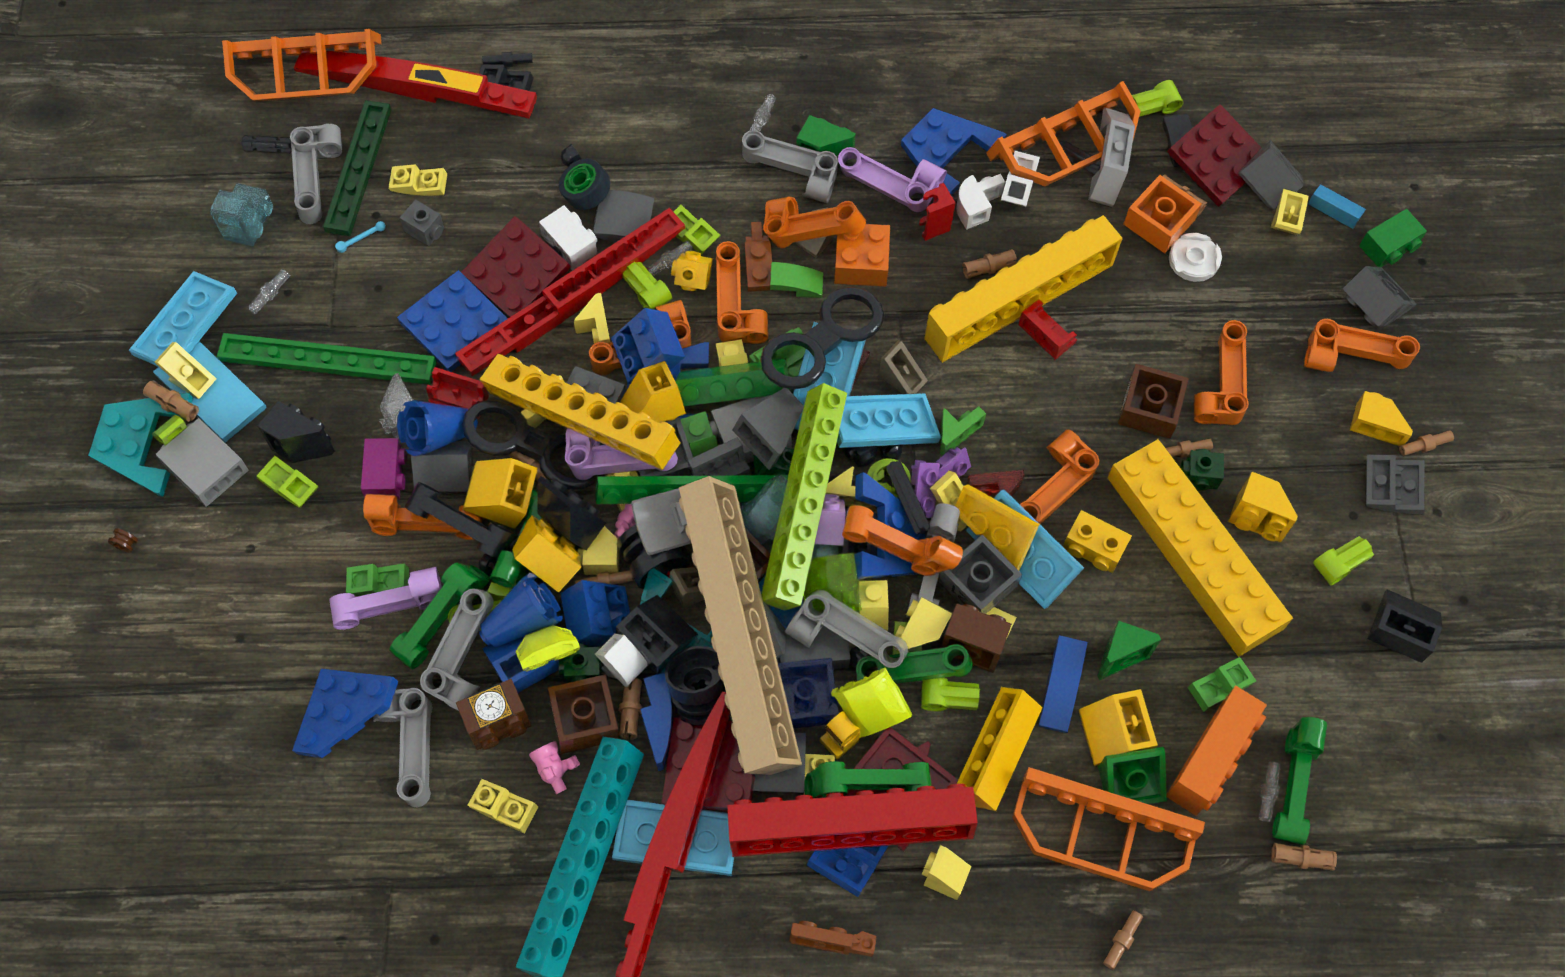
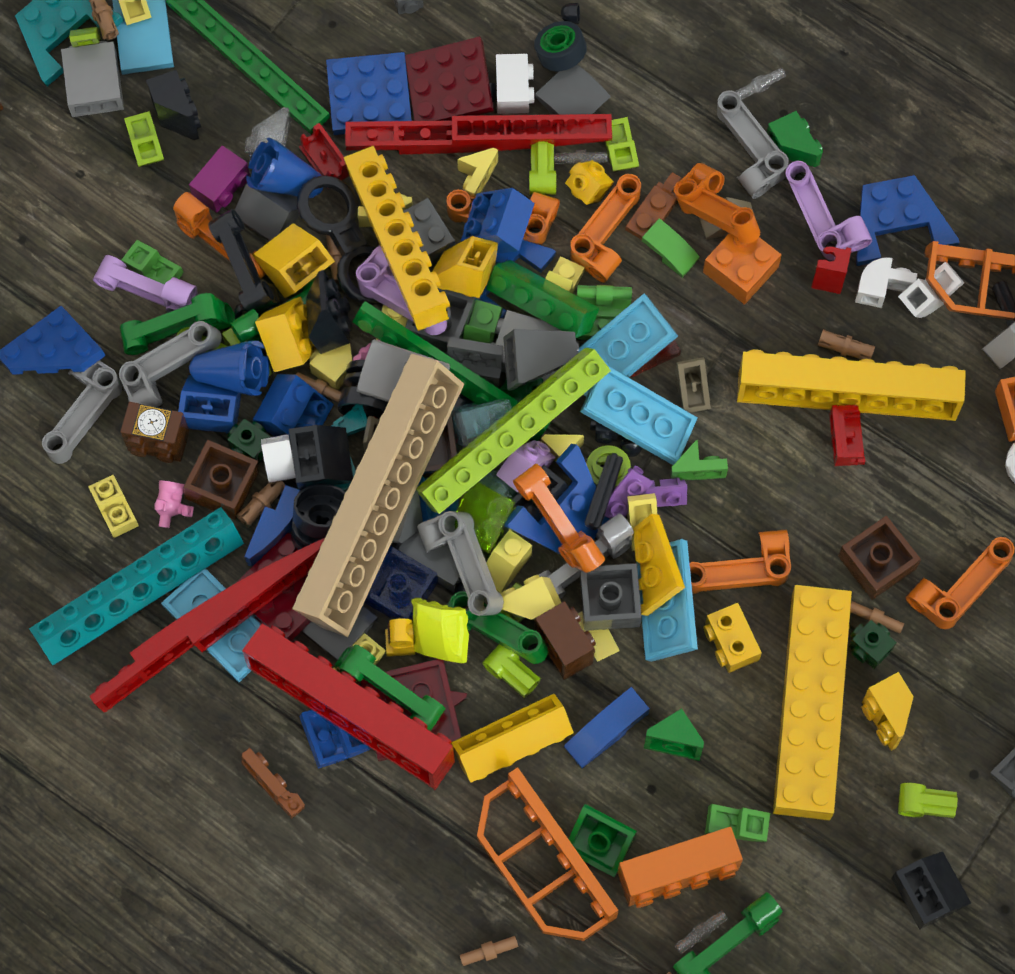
camera: 40 degrees right, 5 degrees up
neon yellow slope [516,625,580,672] -> none
black bar [760,287,884,389] -> none
light yellow slope [922,845,971,900] -> none
clear red slope [966,470,1025,496] -> none
yellow slope [1079,689,1158,766] -> none

